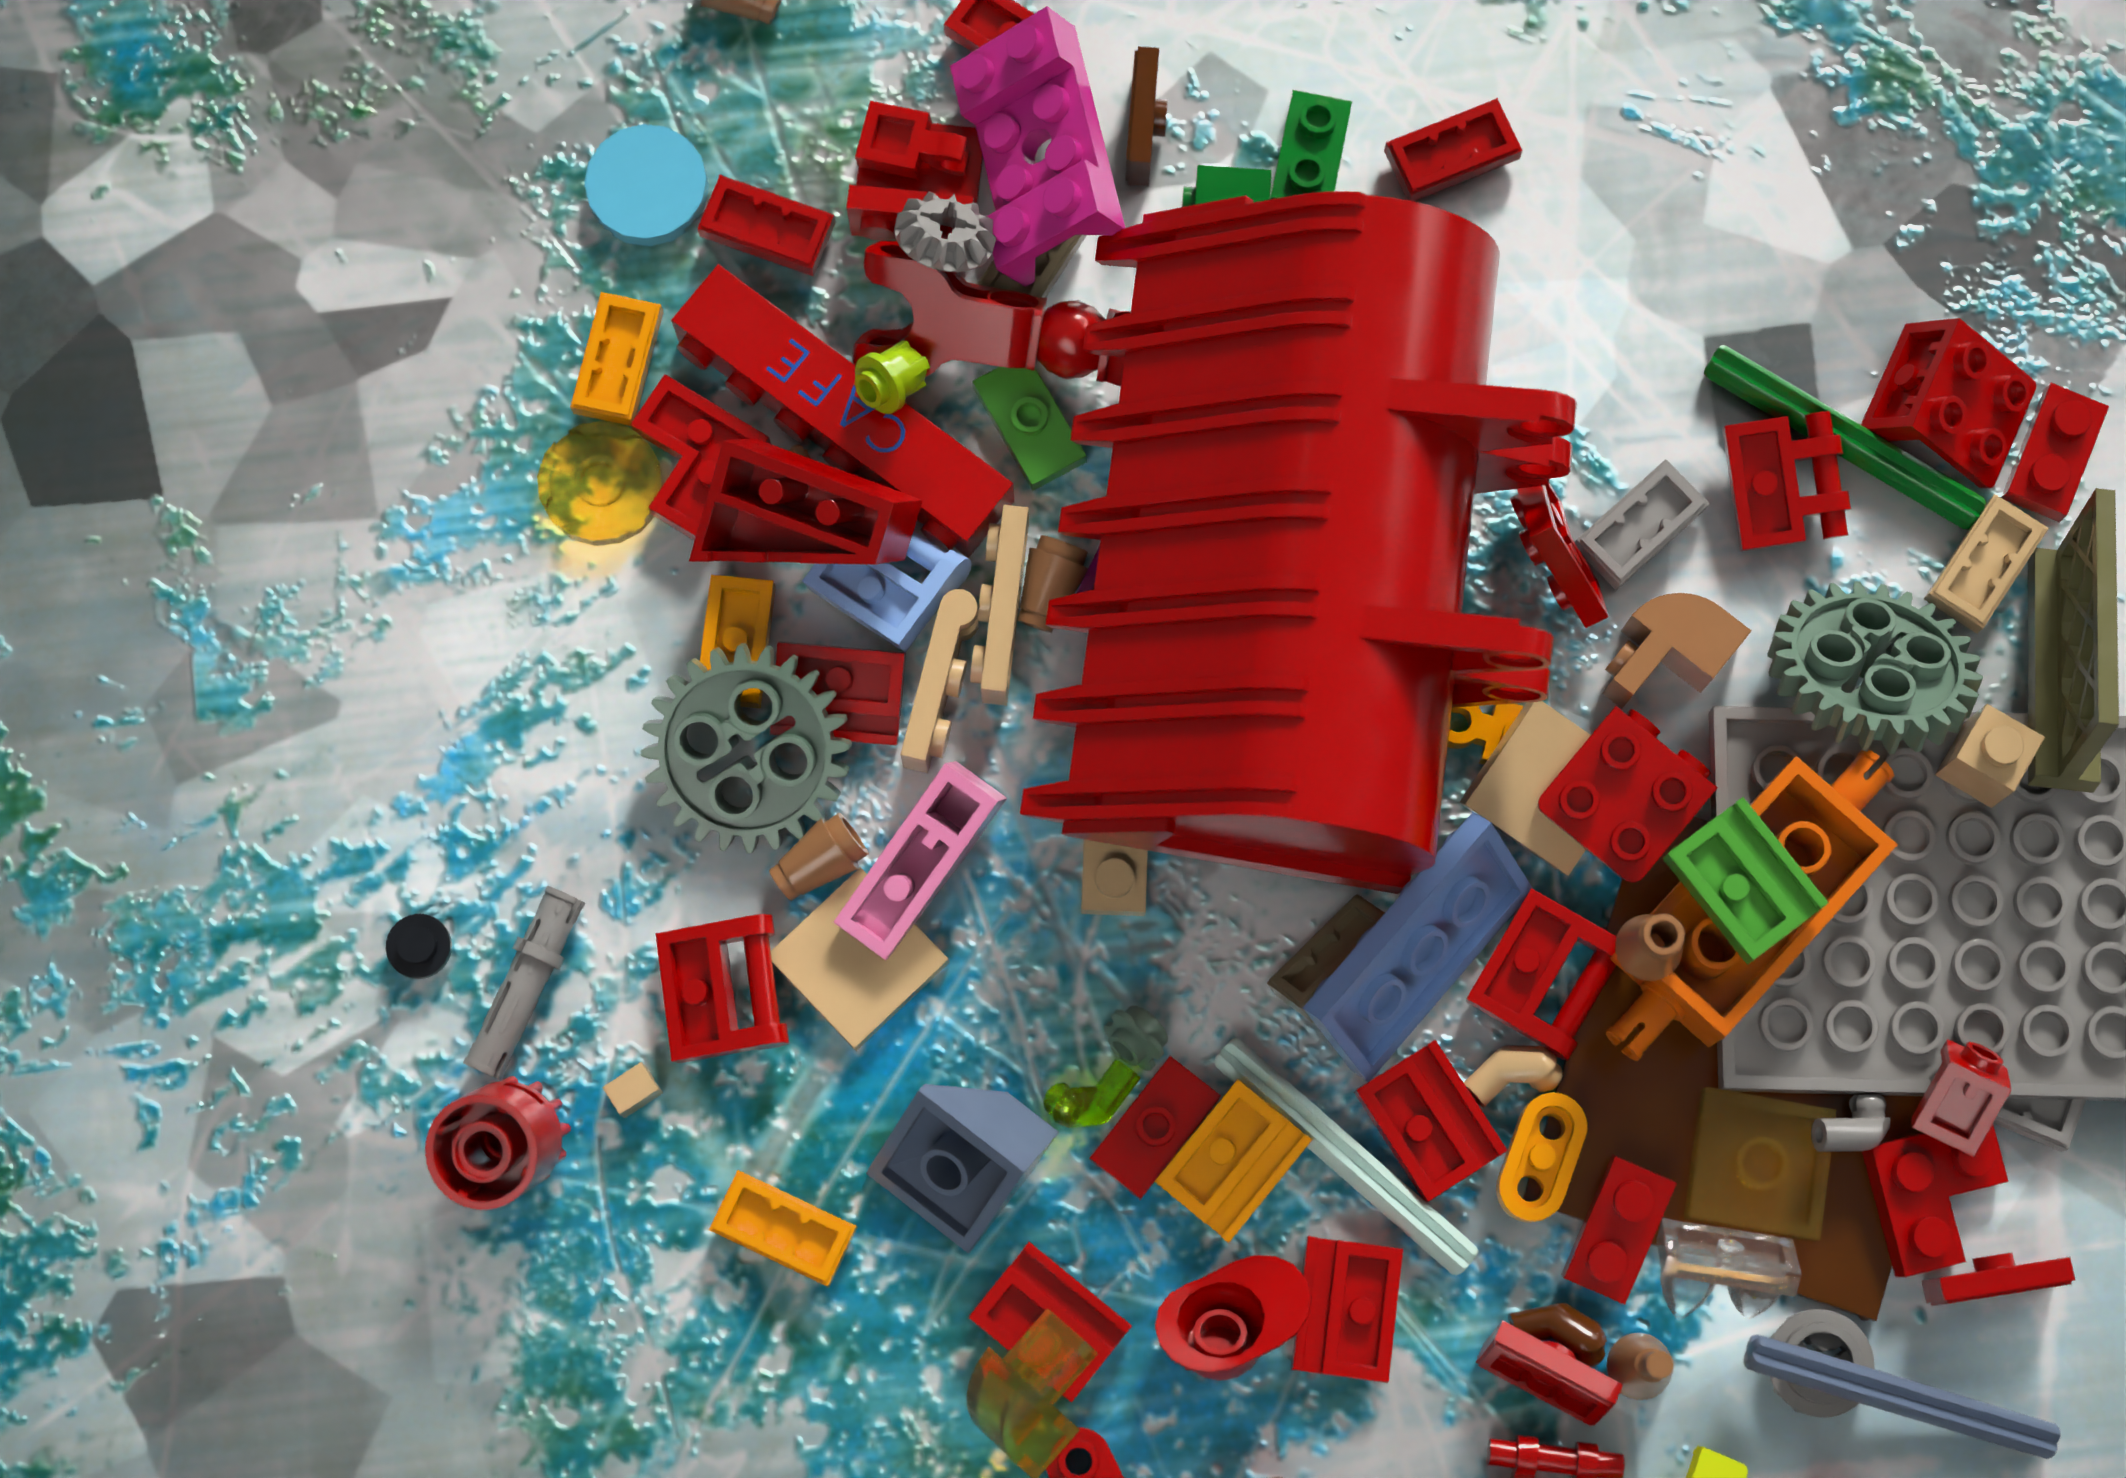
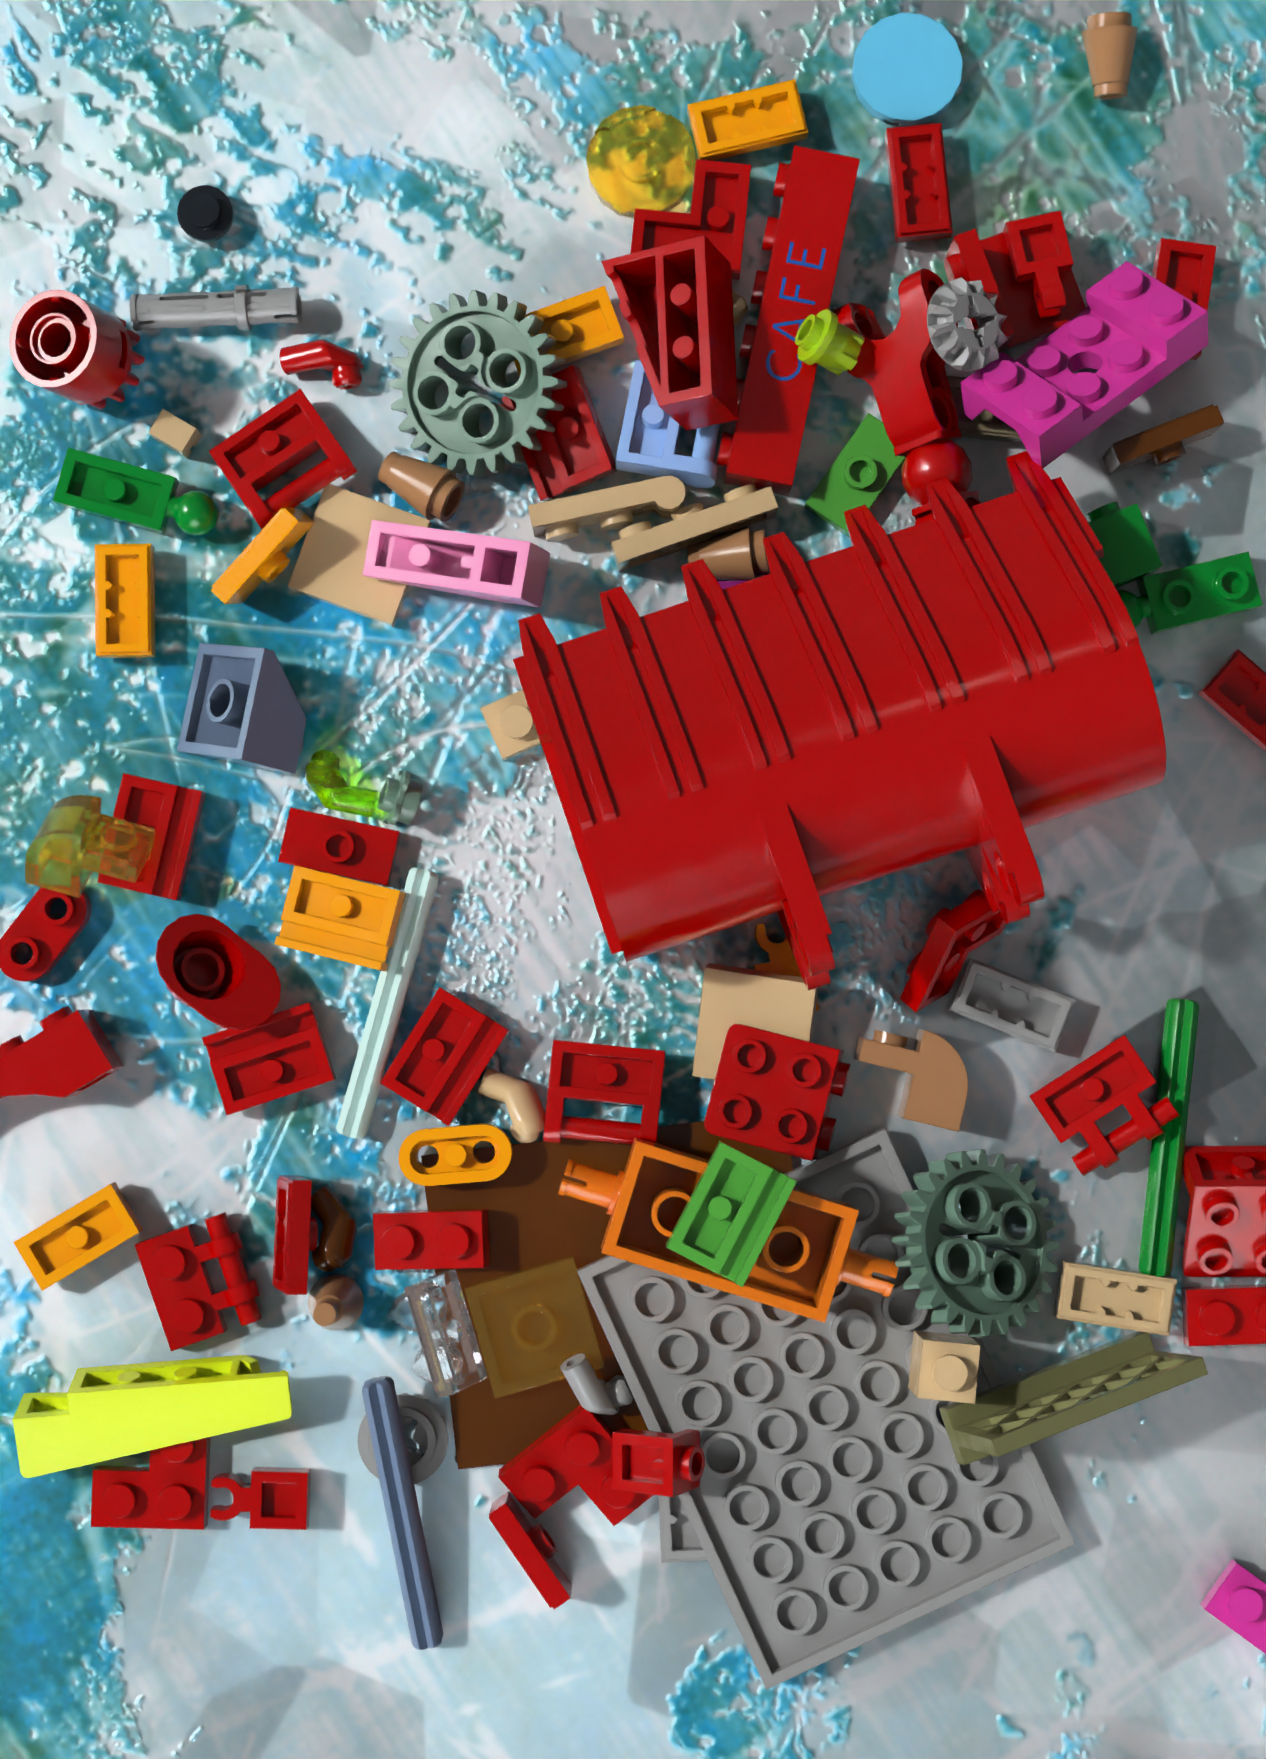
camera: 65 degrees right, 10 degrees up
dark tan plate [1267,894,1385,1023] -> none
medium blue plate [1303,812,1533,1082] -> none
medium nougat cone [1615,914,1685,981] -> none
none -> green plate [53,448,219,536]
none -> light orange plate [211,508,315,604]
none -> red arm [279,339,364,390]

